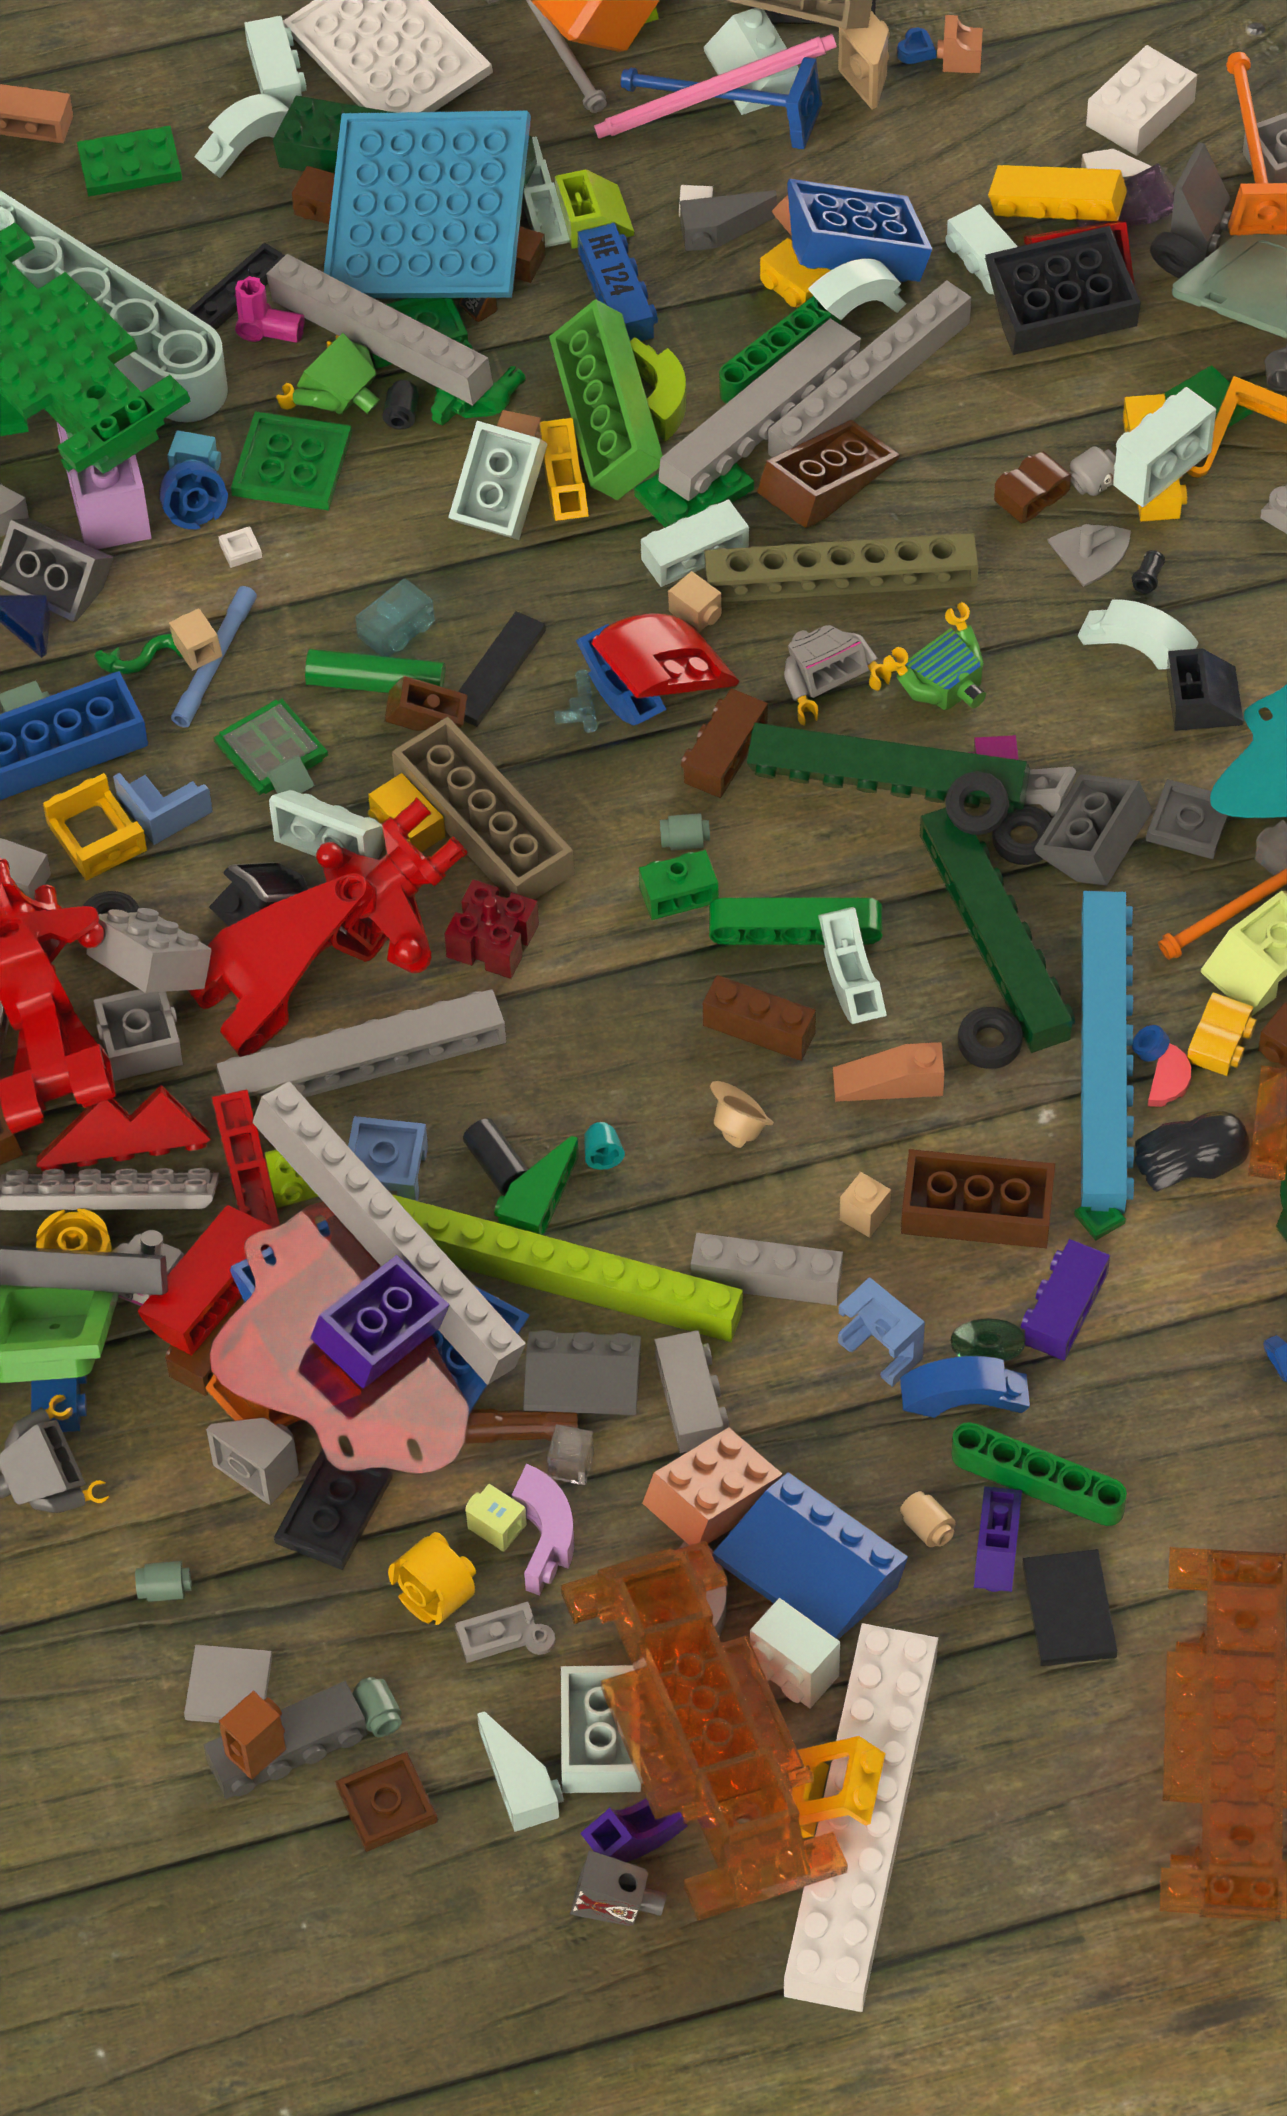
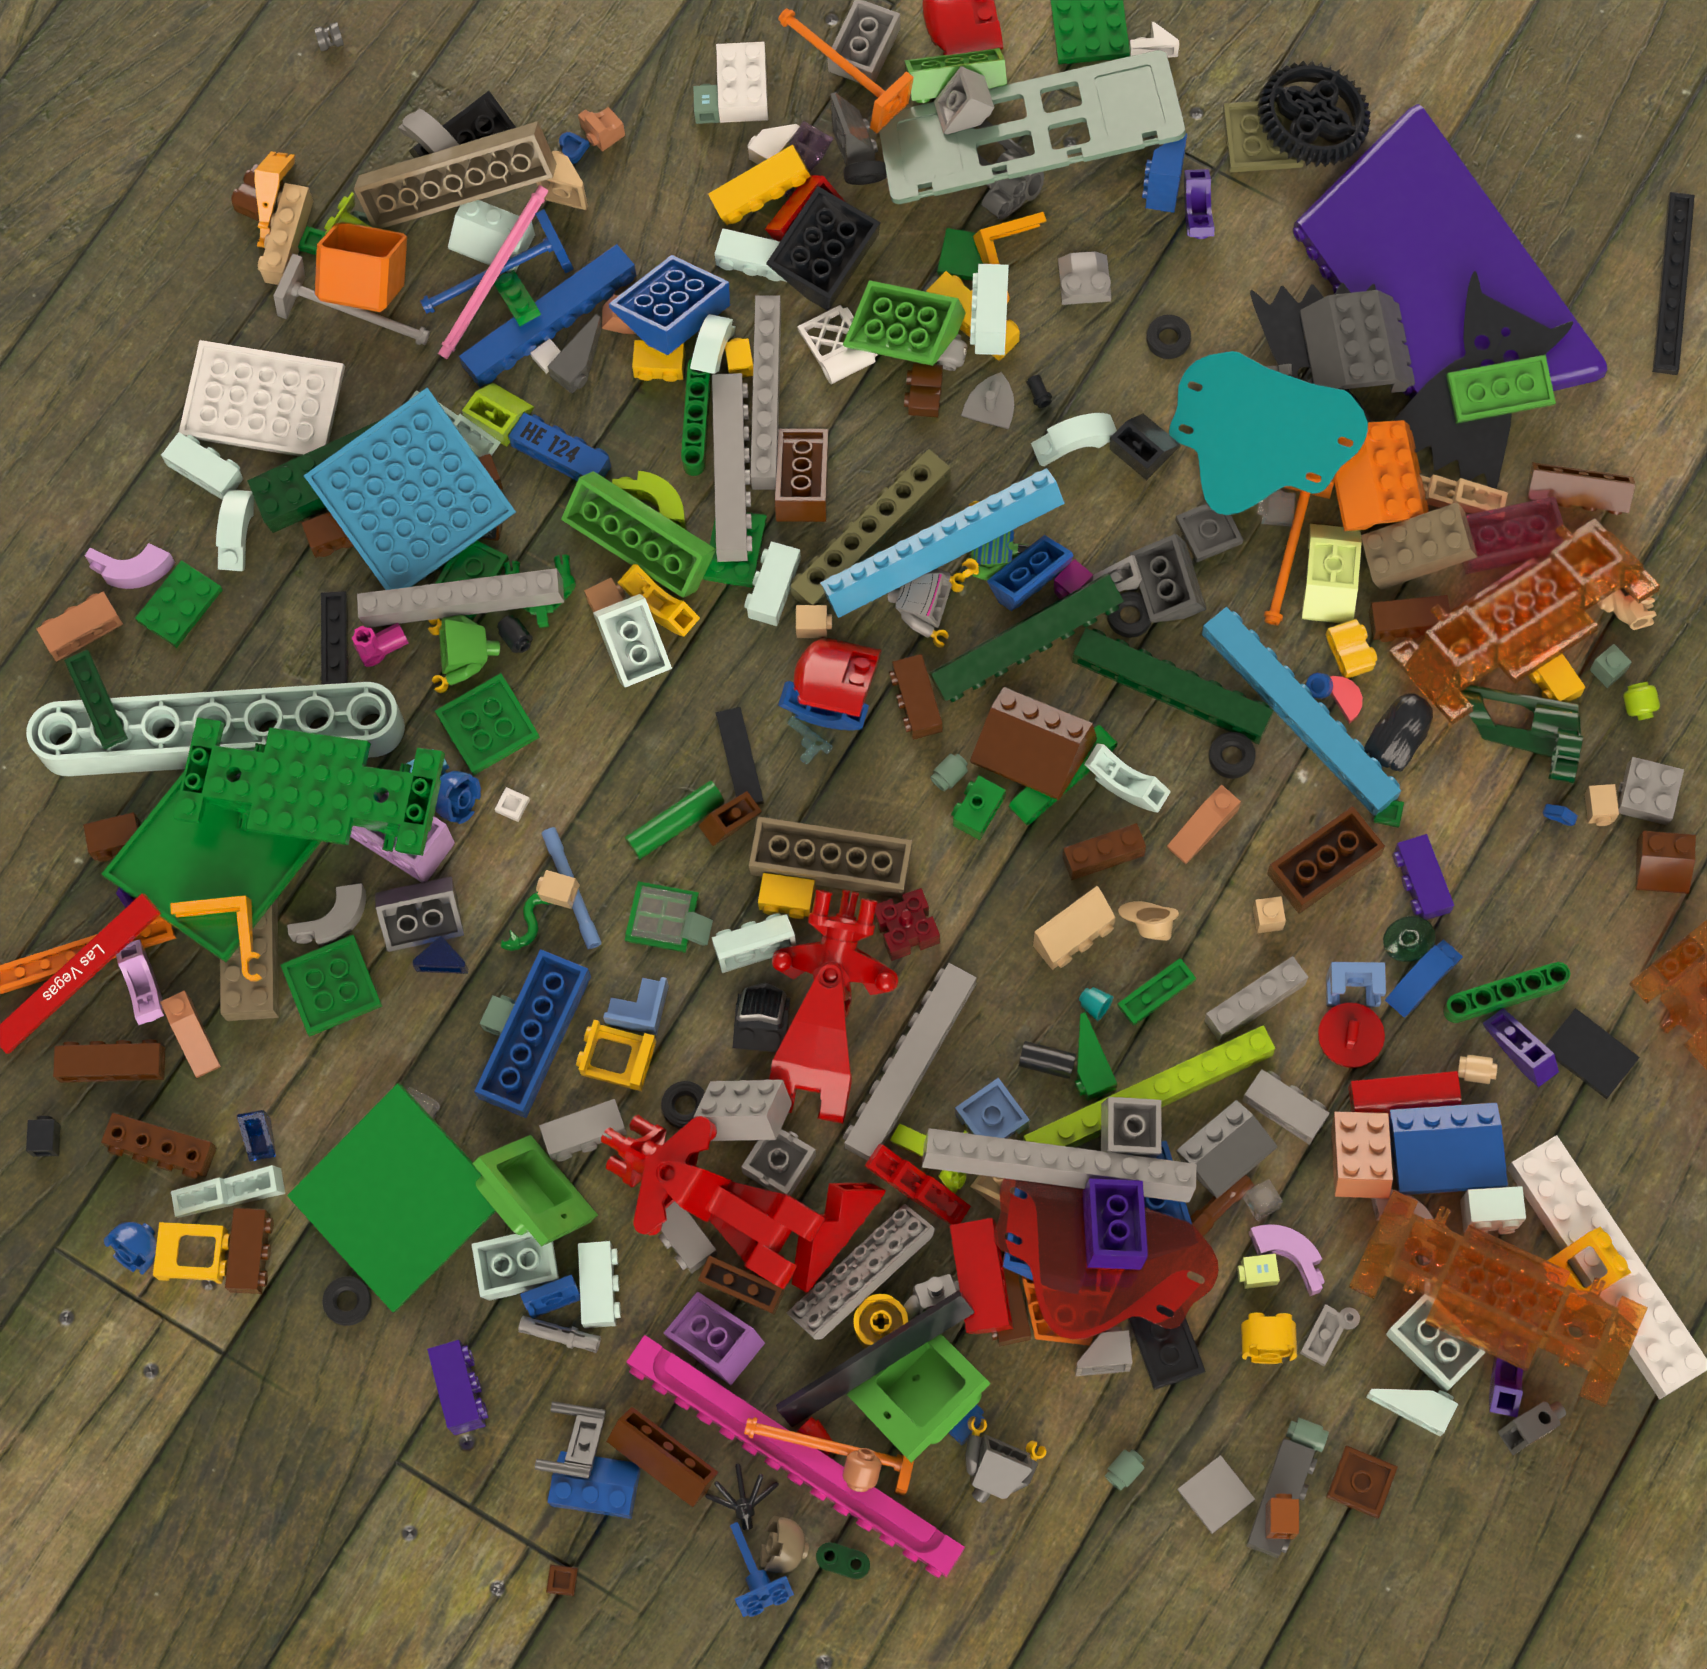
camera: 40 degrees left, 15 degrees up
clear light blue brick [355,578,435,657] -> none
black tyre [945,771,1009,835] -> none
none -> lavender arch [85,543,175,589]
none -> blue brick [459,244,637,388]
none -> green plate [494,270,541,326]
none -> sand green brick [693,84,720,124]
none -> yellow brick [725,338,754,378]
none -> white piece [797,305,878,384]
none -> dark azure brick [820,468,1065,618]
none -> bright green slope [843,280,966,366]
none -> reddish brown slope [970,687,1097,800]
none -> blue slope [987,535,1074,611]
none -> tan slope [1033,886,1115,970]
none -> light grey brick [1101,1097,1161,1158]
none -> green plate [1117,958,1196,1026]
none -> red shield [1318,1003,1385,1068]
none -> red brick [1348,1071,1461,1116]

